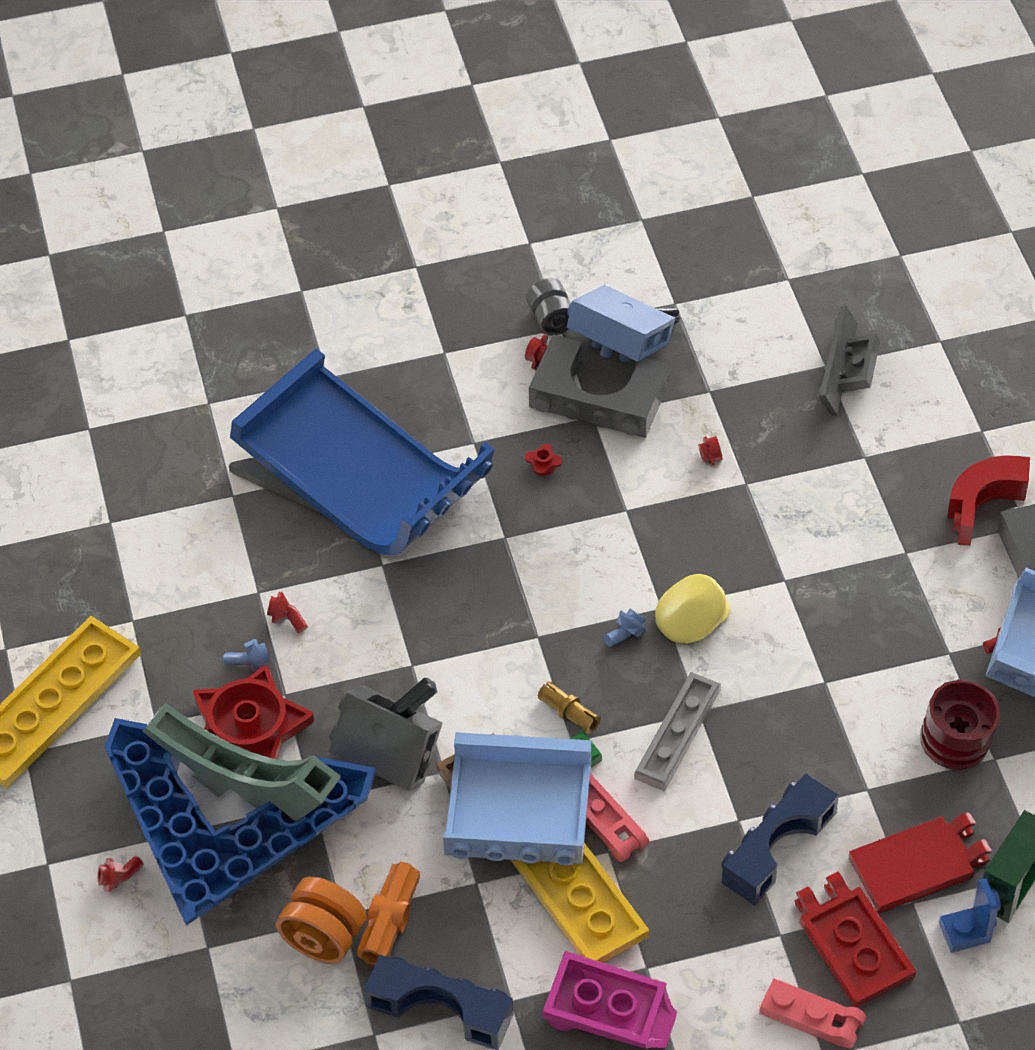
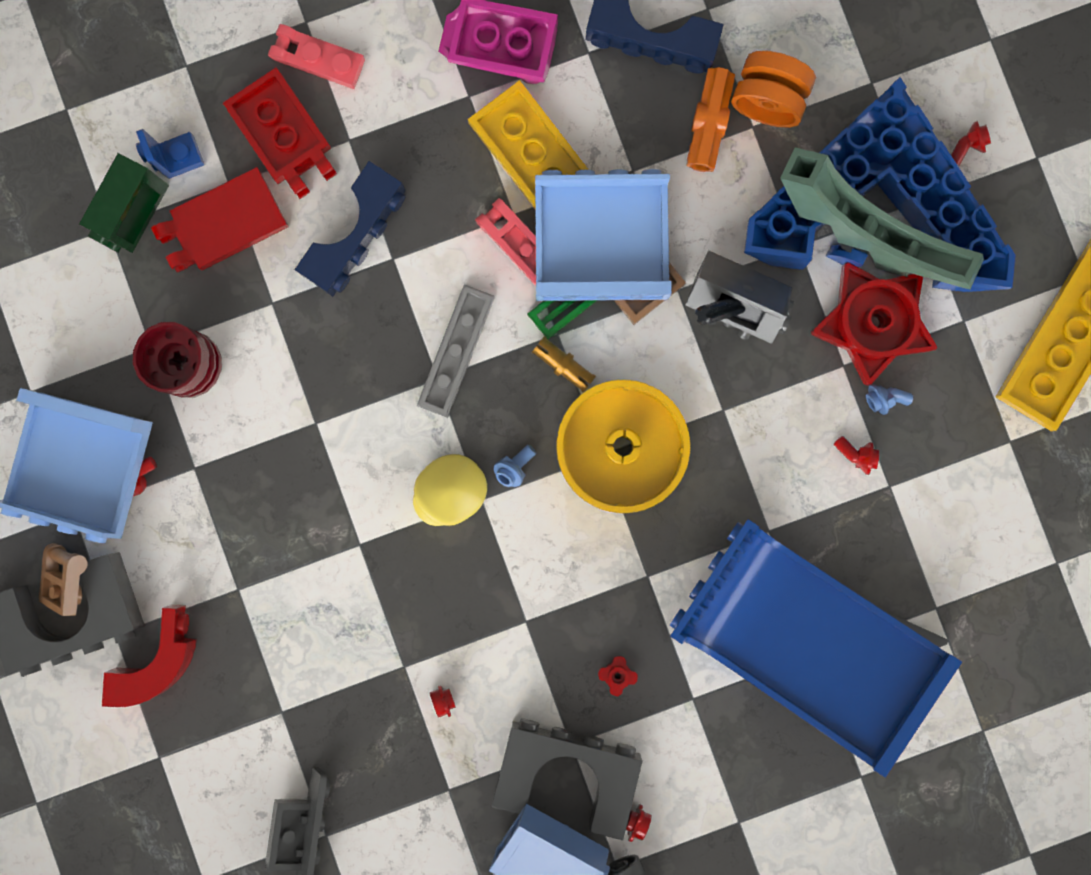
camera: 175 degrees right, 35 degrees up
none -> yellow piece [557,380,690,513]

